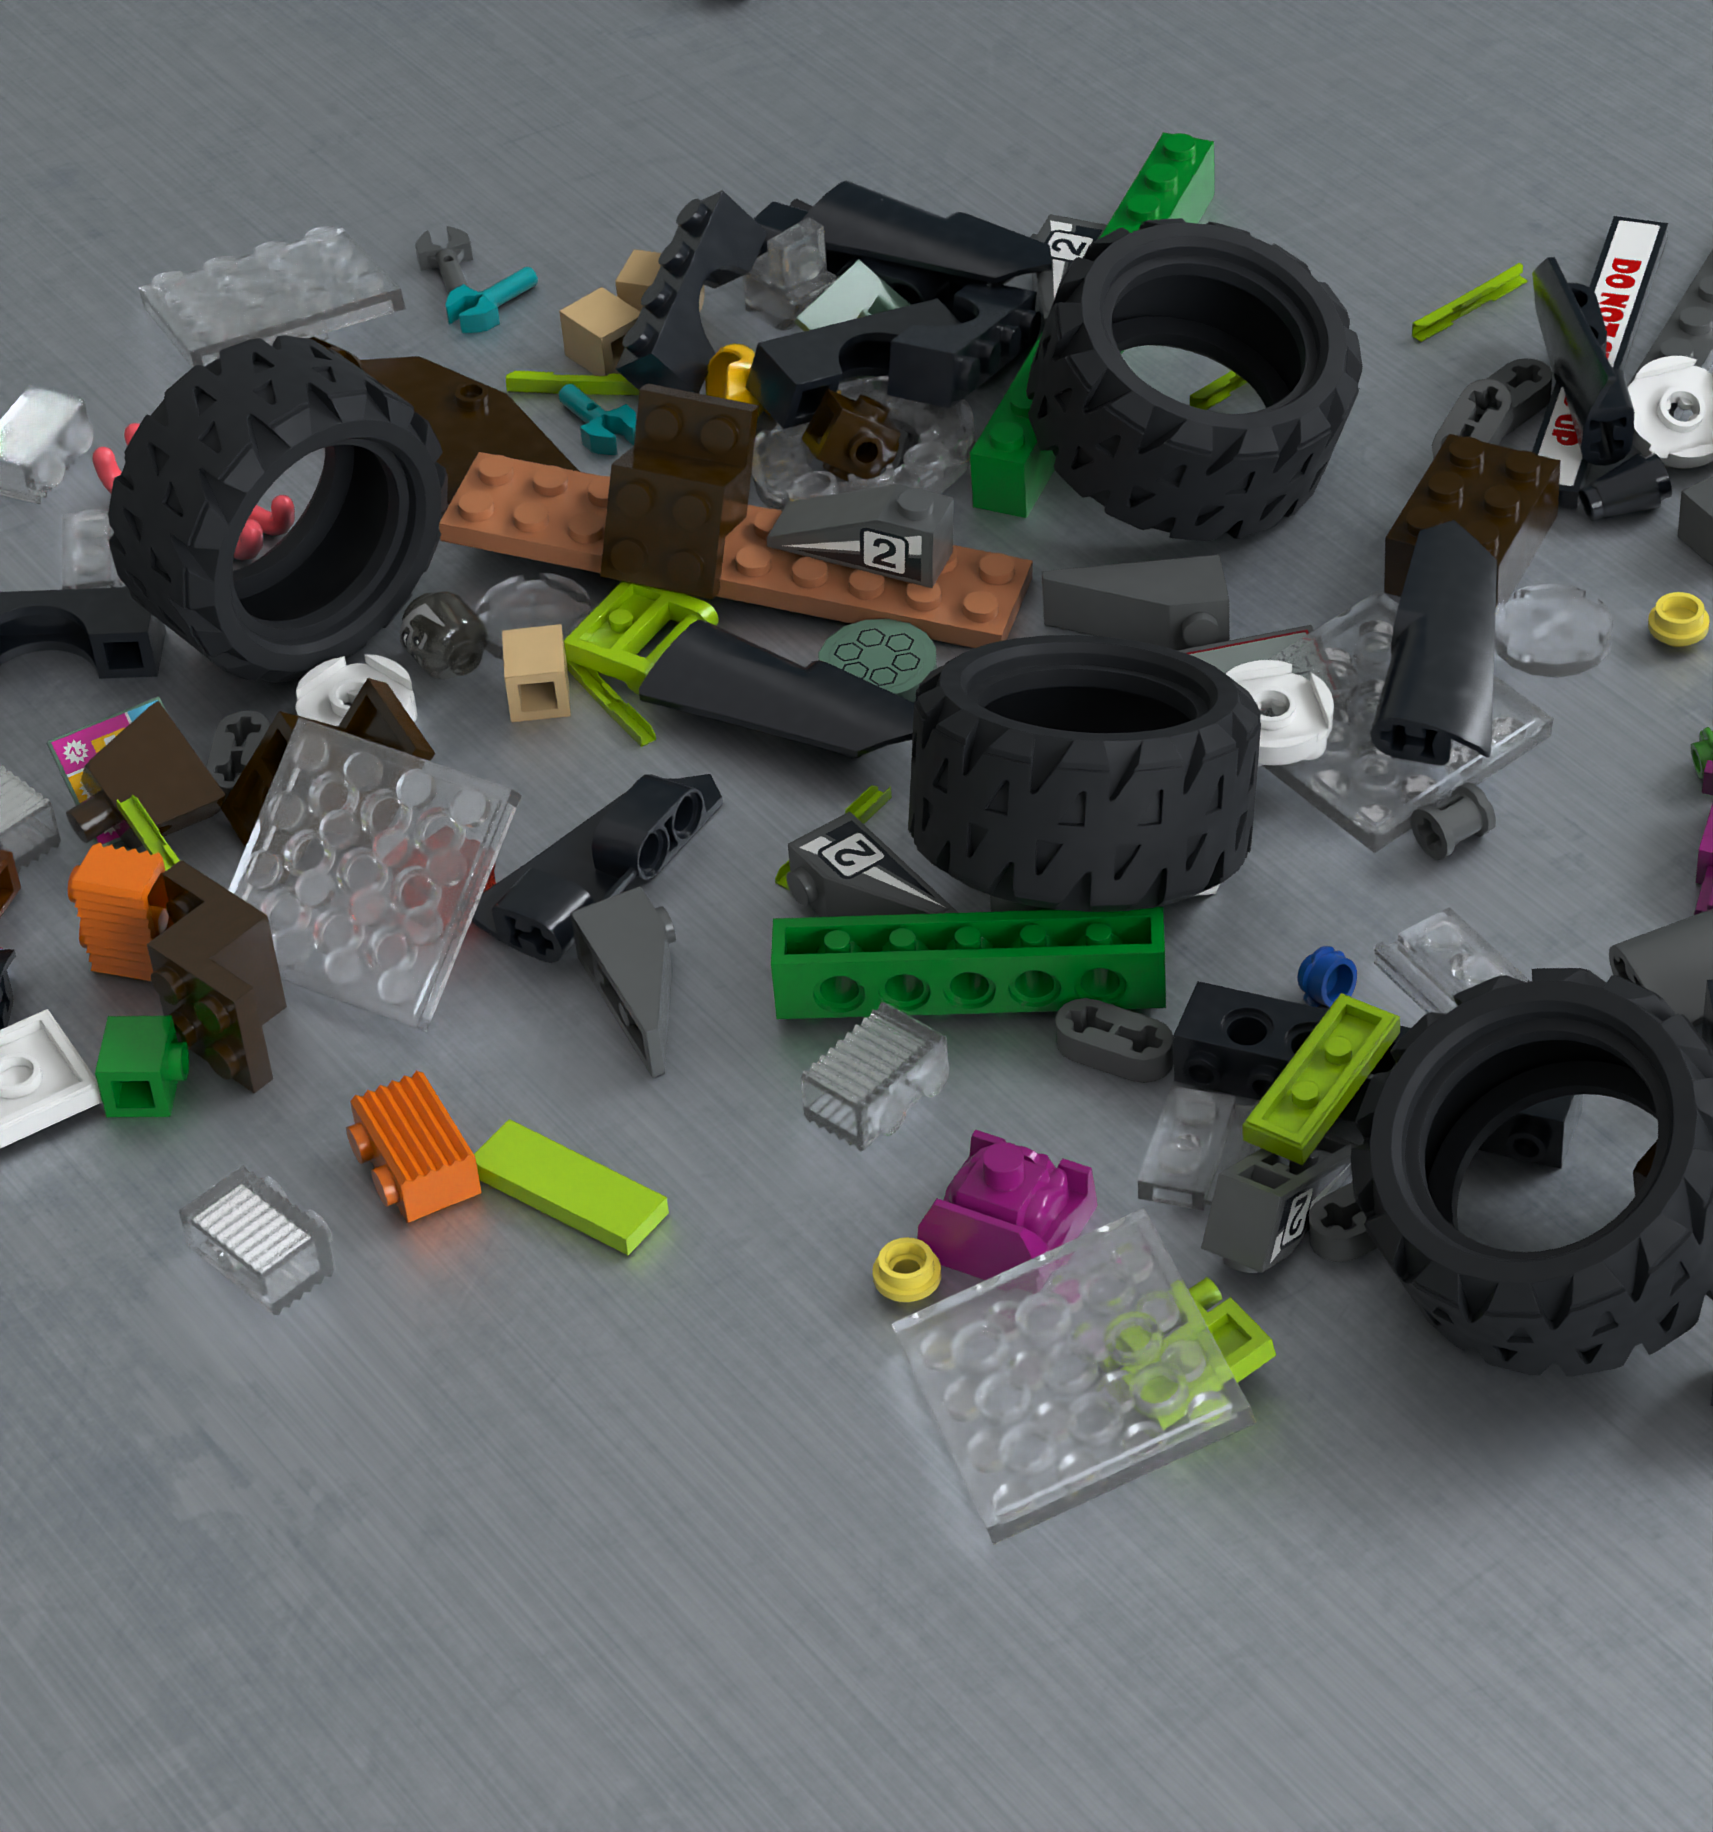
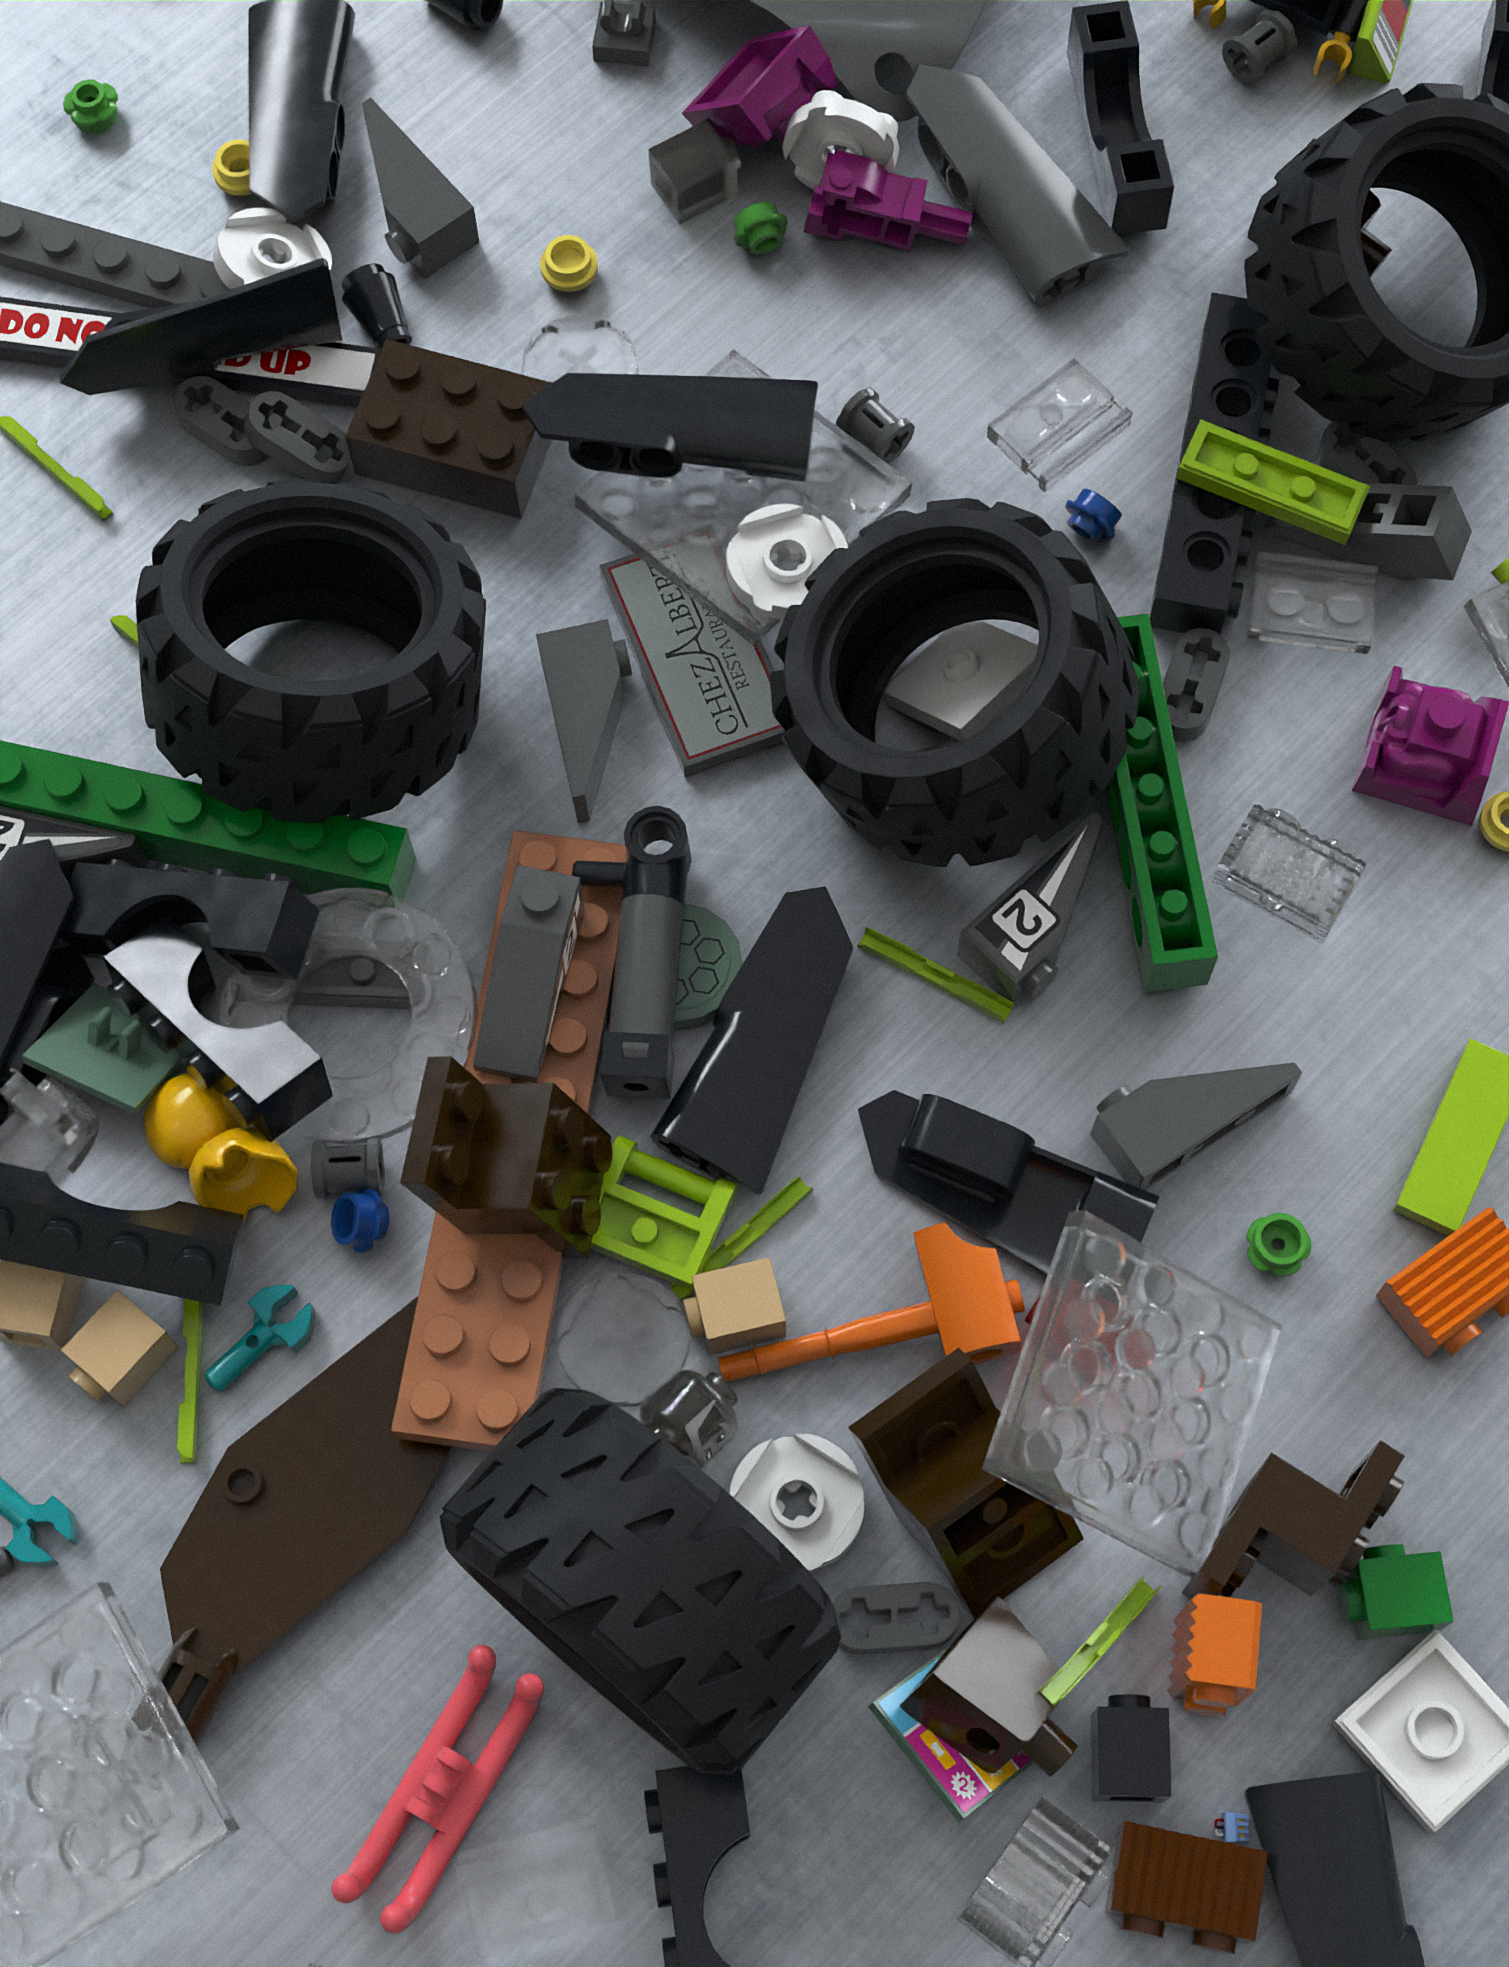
camera: 100 degrees left, 25 degrees up
dark brown brick [801,389,901,484] -> none
none -> piece [572,806,692,1099]
none -> orange piece [718,1222,1025,1383]
none -> black brick [1091,1694,1172,1803]
none -> bright green plate [1246,1213,1312,1277]

